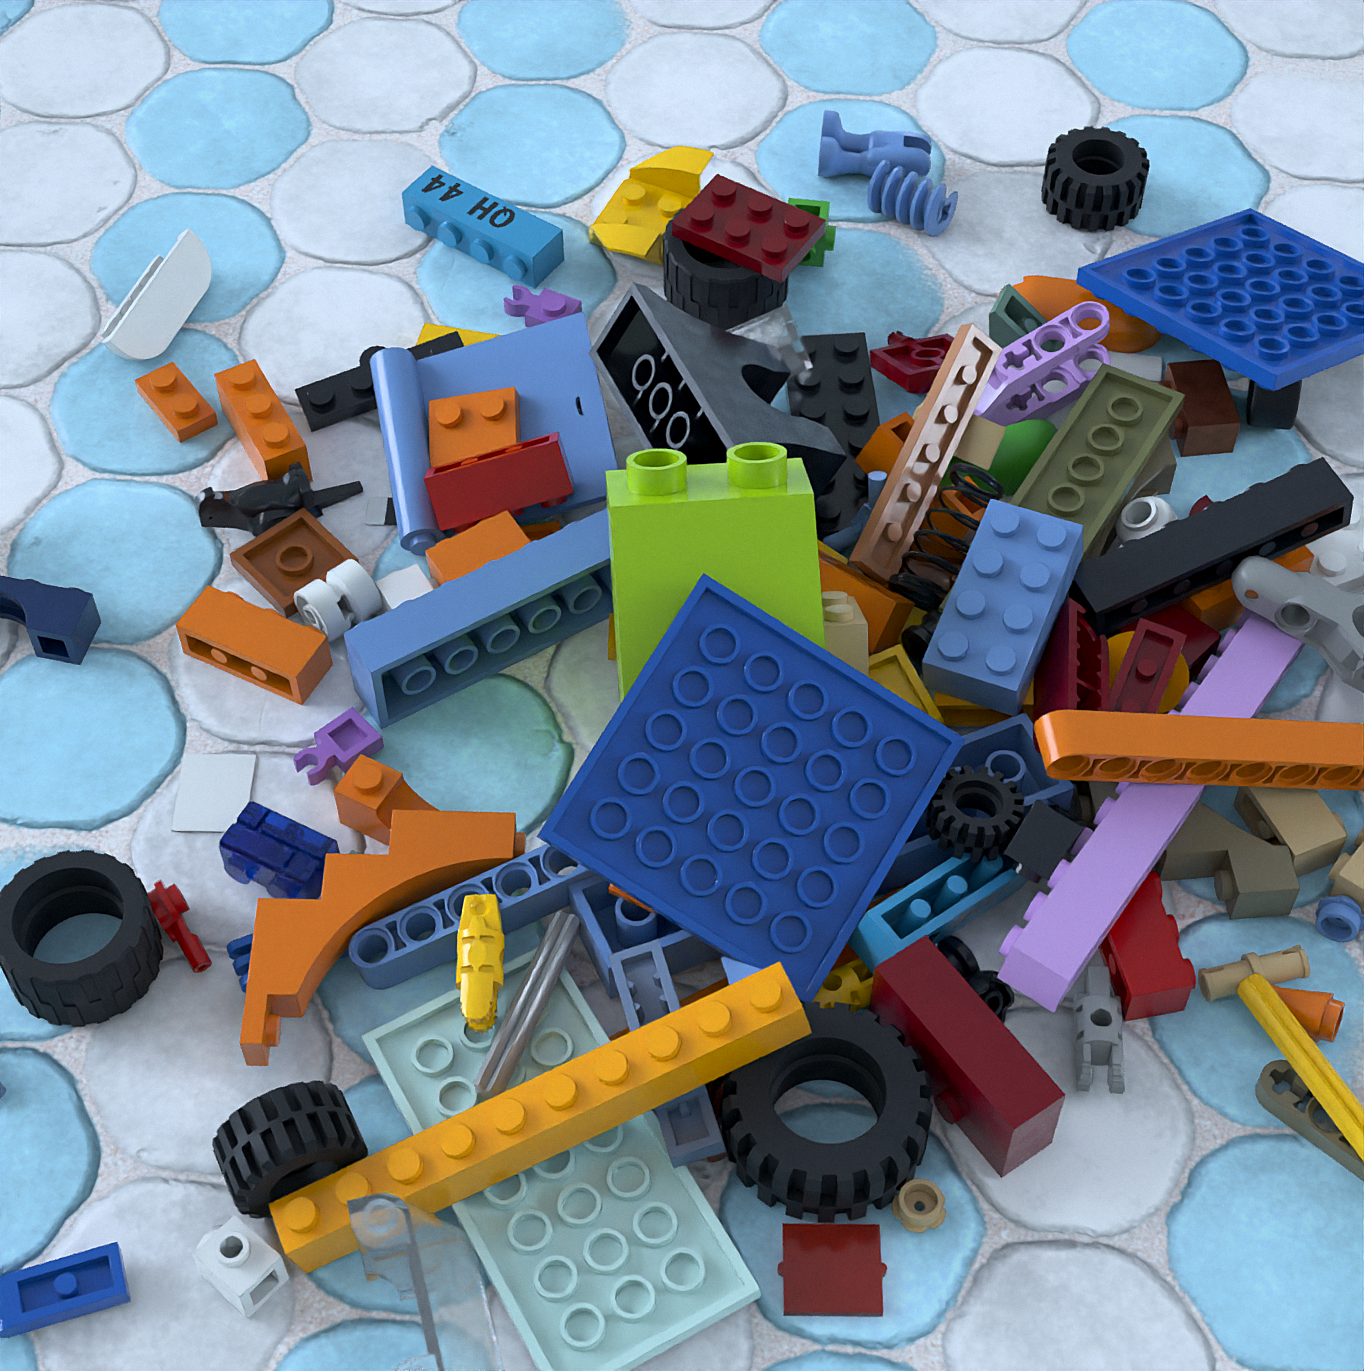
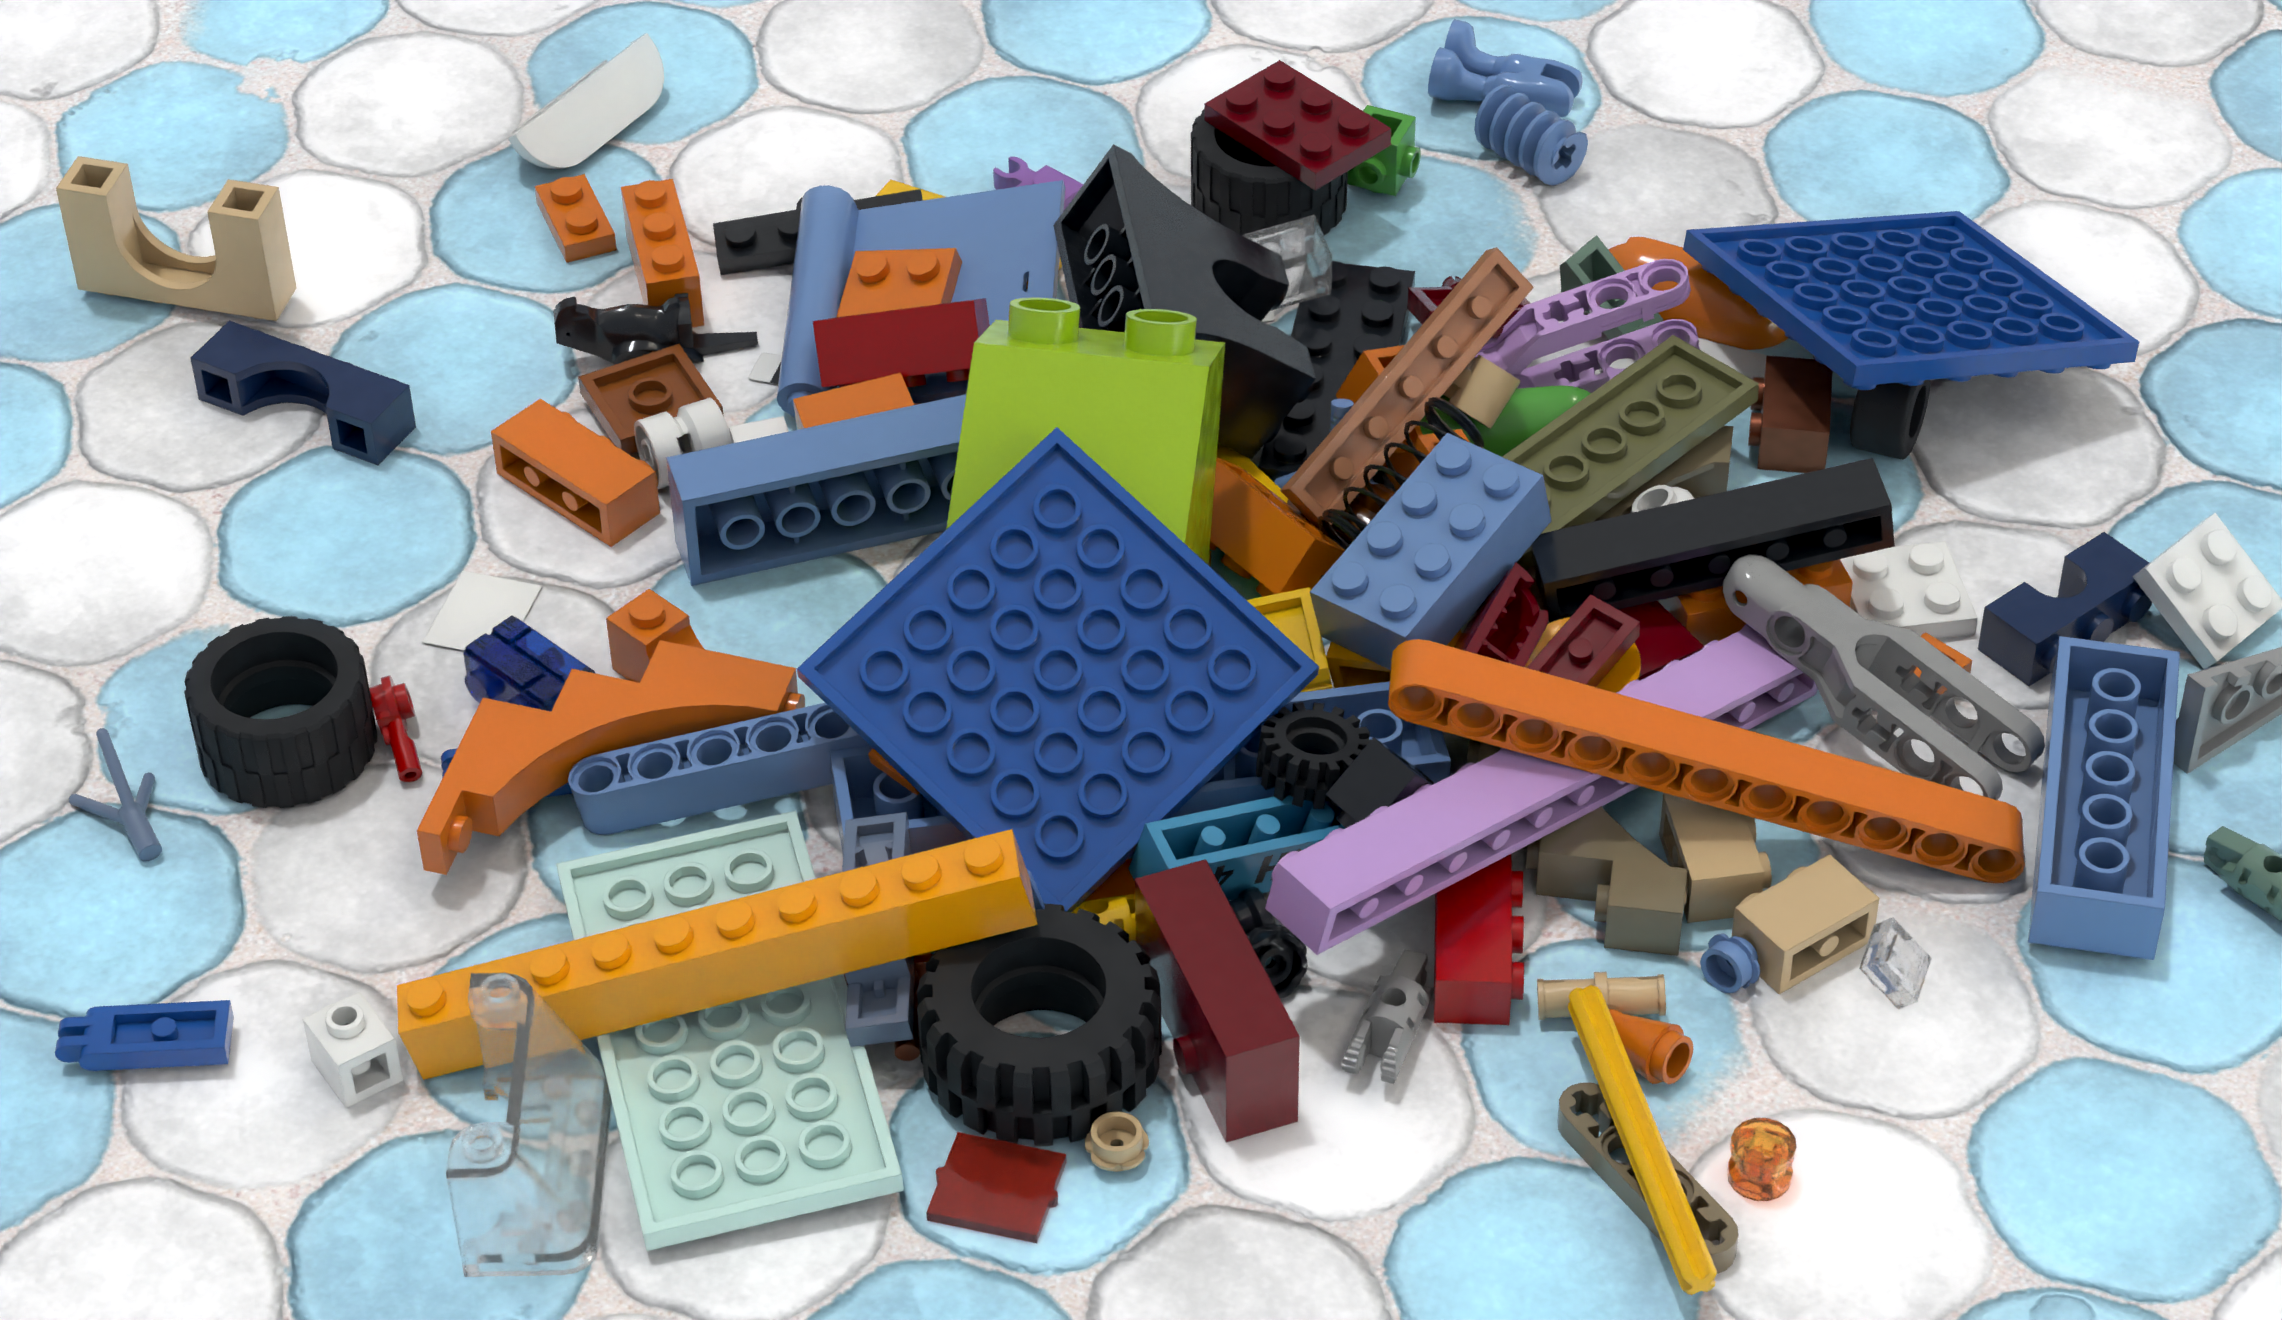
camera: 15 degrees right, 10 degrees down
black tyre [212,1081,368,1219] -> none
medium lavender plate [293,707,384,786] -> none
dark azure brick [402,165,564,289] -> none
yellow hinge [456,894,504,1035] -> none
light grey axle [474,911,581,1099] -> none
yellow piece [589,145,714,266] -> none
tan brick [821,591,869,677] -> none
black tyre [1041,126,1150,232] -> none

